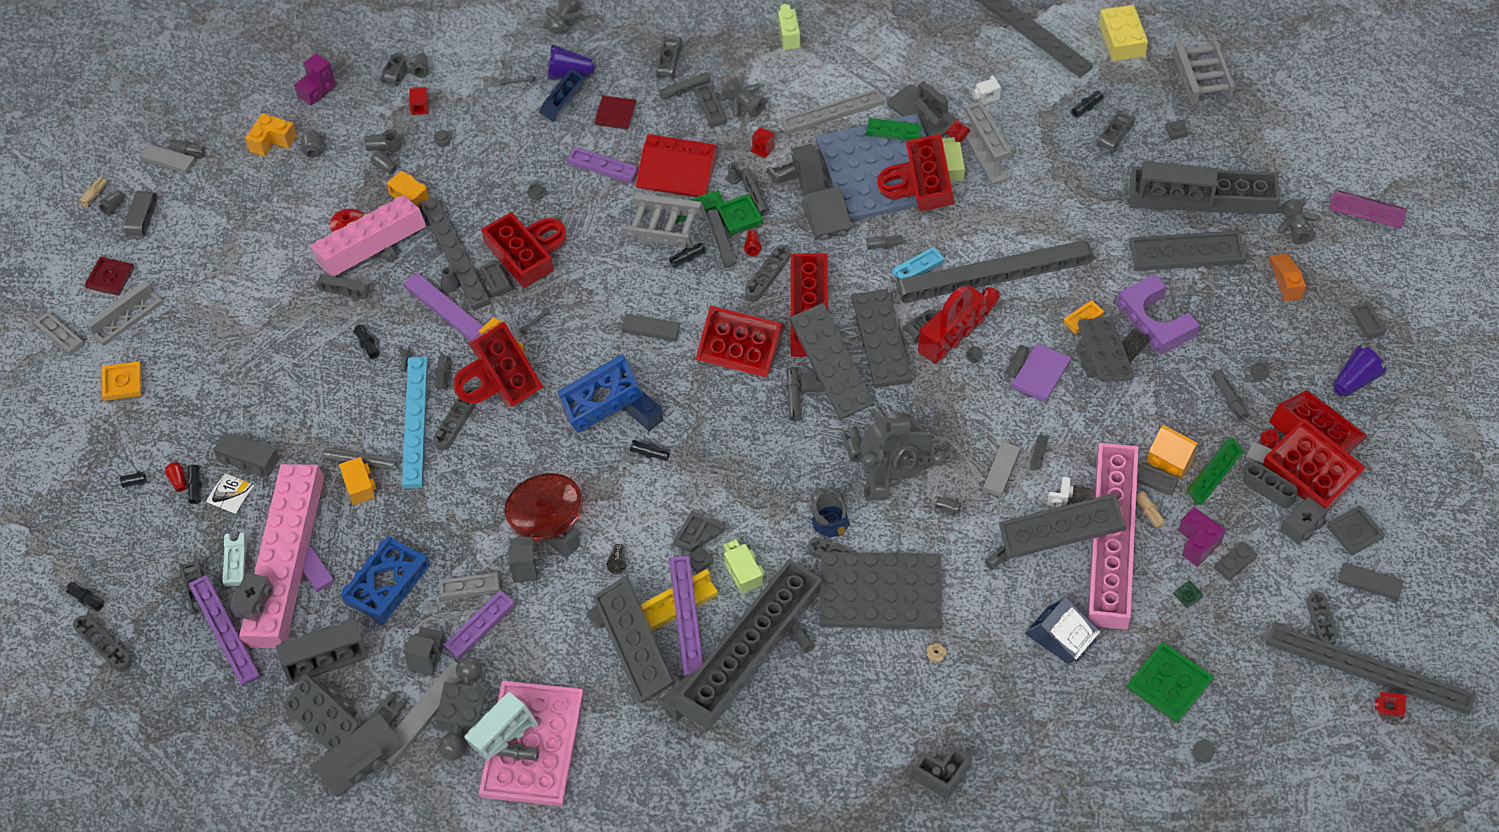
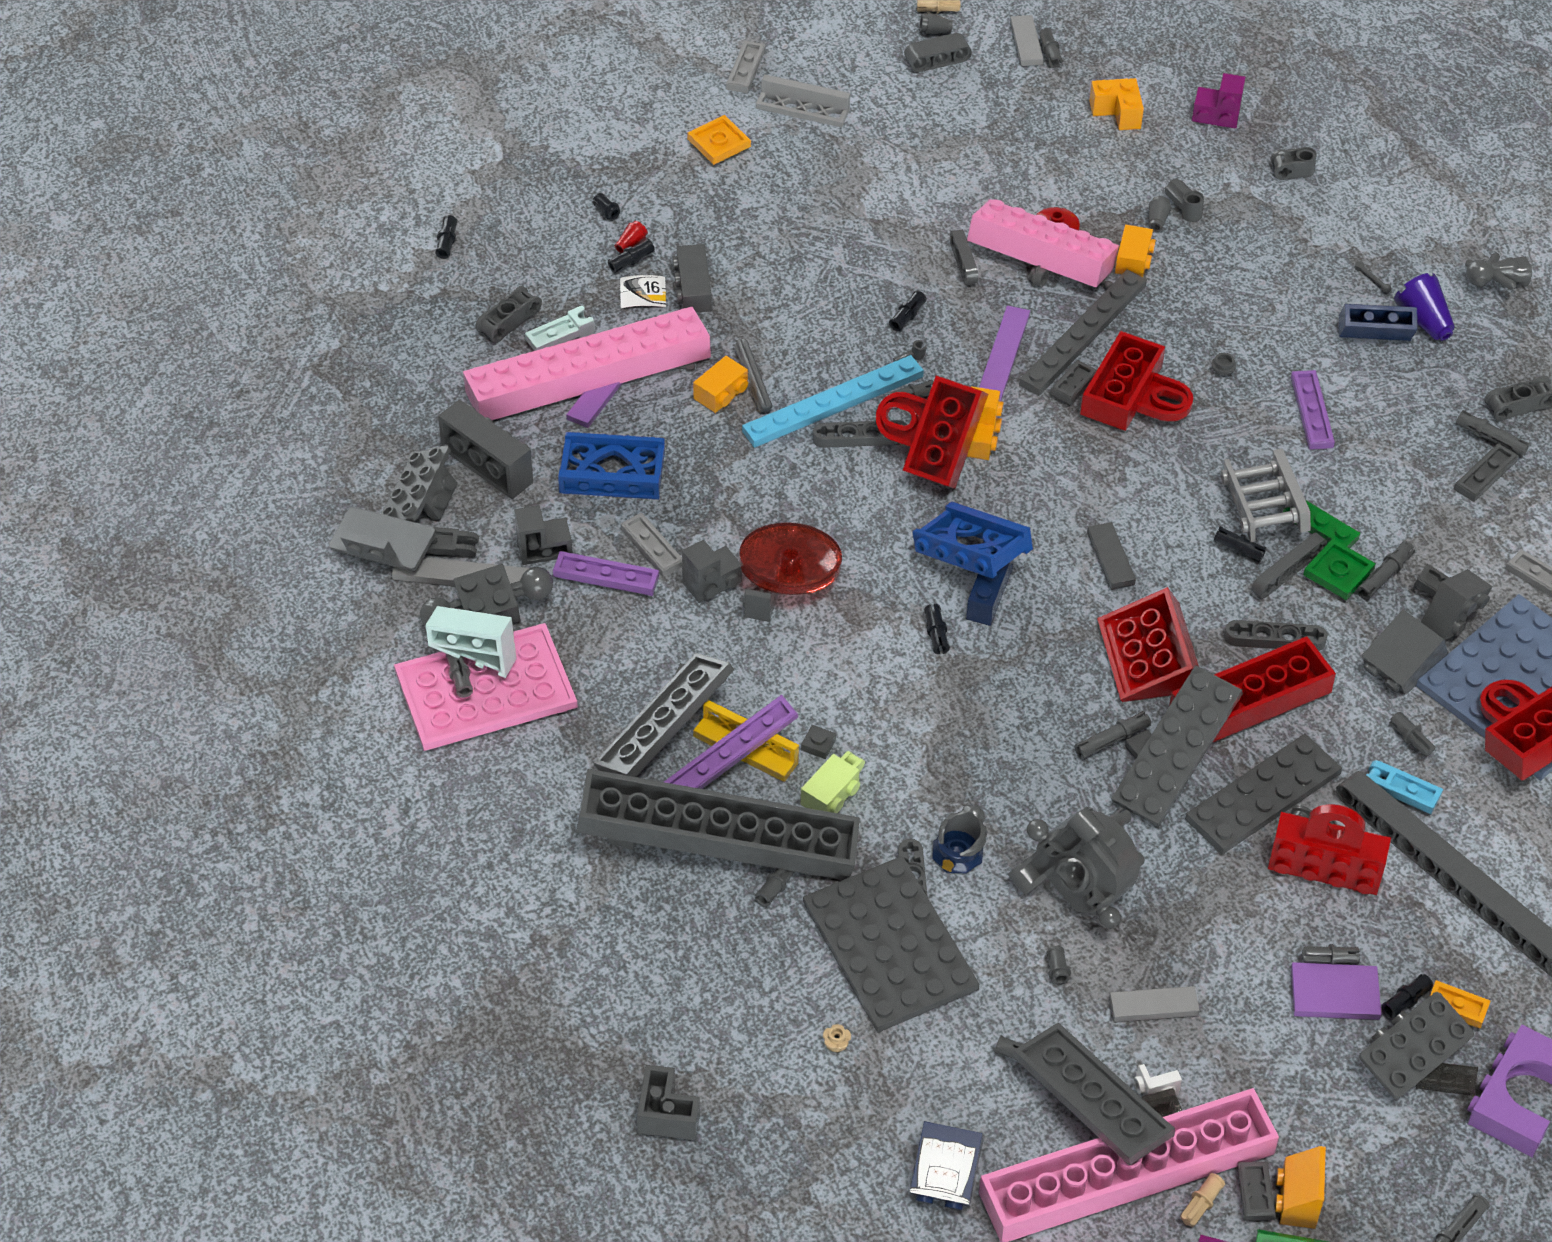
camera: 60 degrees right, 5 degrees down
dark grey beam [73,615,132,672] -> none
dark red tile [84,257,134,296] -> none
medium lavender tile [188,575,260,686] -> none
dark grey brick [229,572,274,622] -> none
dark grey head [301,131,324,158] -> none
red brick [409,87,429,115] -> none
dark grey cone [411,53,429,77] -> none
dark grey plate [433,130,451,147] -> none
dark grey cone [440,267,459,293] -> none
dark grey hinge [520,307,550,333] -> none
dark red tile [594,95,637,130] -> none
clear smoke cone [606,544,626,574] -> none
red slope [636,134,717,197] -> none
dark grey wing [673,511,726,553] -> none
dark grey piece [719,77,767,117] -> none
dark grey pin [727,162,741,185] -> none
red cone [744,230,762,256] -> none
red brick [750,126,775,159] -> none
dark grey hinge [966,346,982,363] -> none
red cone [982,287,1000,316] -> none
dark grey axle [1030,434,1048,470] -> none
none -> black pin [1381,974,1433,1019]

